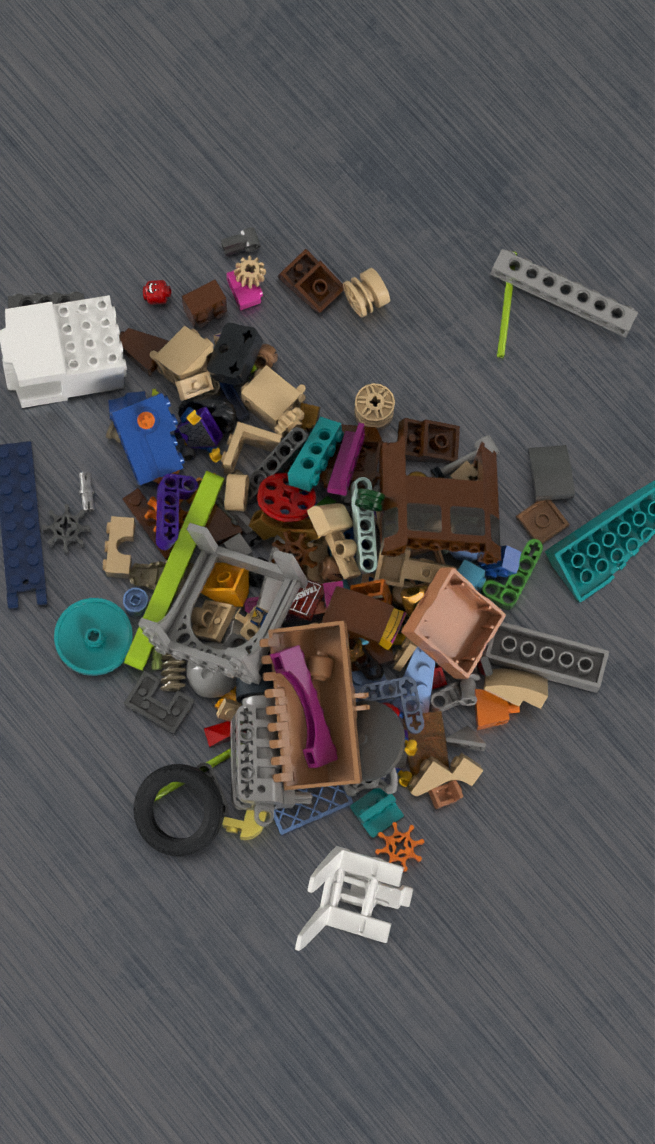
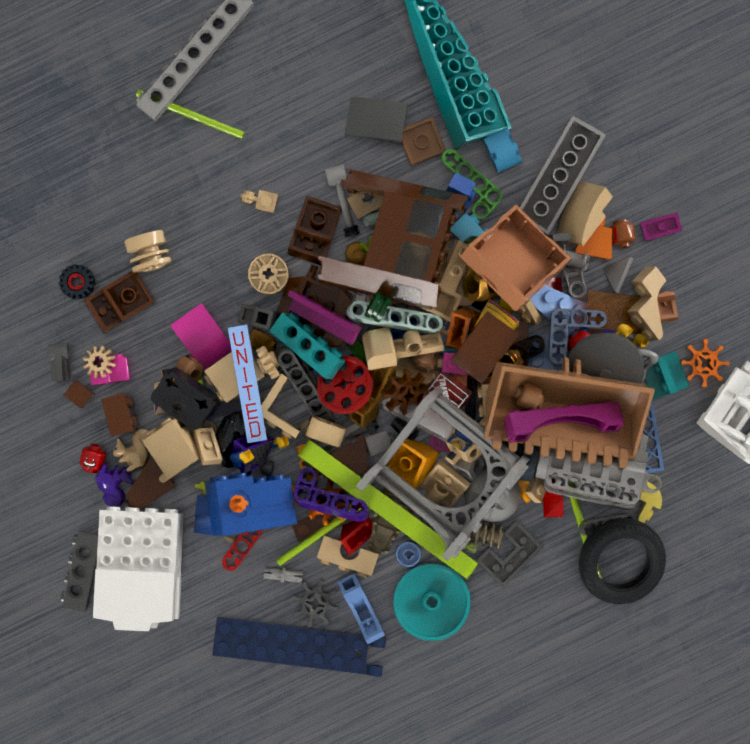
camera: 75 degrees left, 15 degrees up
none -> black bush [59,264,95,299]
none -> reddish brown panel [63,380,95,408]
none -> dark purple animal [95,463,134,507]
none -> tan animal [113,429,149,473]
none -> dark pink slope [170,303,232,372]
none -> red beam [222,530,262,571]
none -> light blue tile [228,325,267,443]
none -> dark grey brick [238,304,278,330]
none -> tan plate [240,190,278,213]
none -> lime piece [276,506,362,566]
none -> medium blue arch [337,574,385,644]
none -> red slope [340,517,373,555]
none -> dark azure brick [482,127,523,173]
none -> dark orange head [610,219,636,249]
none -> magenta plate [640,212,682,241]

